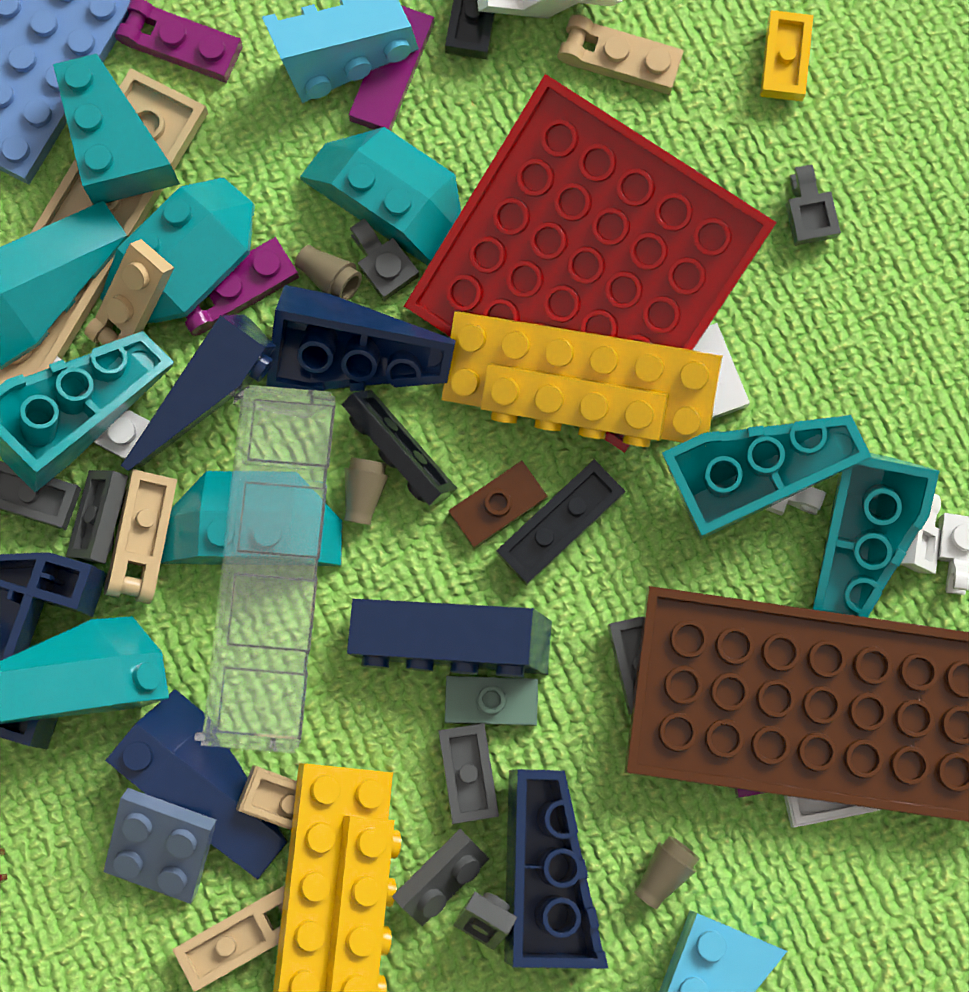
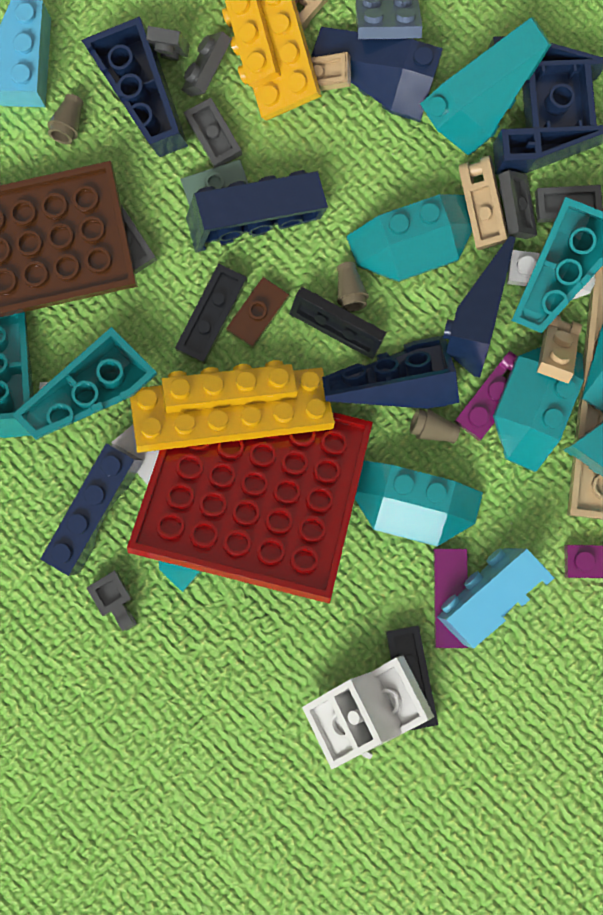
camera: 165 degrees right, 5 degrees up
clear piece [194,385,336,753] -> none
dark grey plate [350,219,419,301] -> none
tan plate [557,15,684,95] -> none
yellow plate [760,10,813,102] -> none
none -> dark blue arch [41,443,143,576]

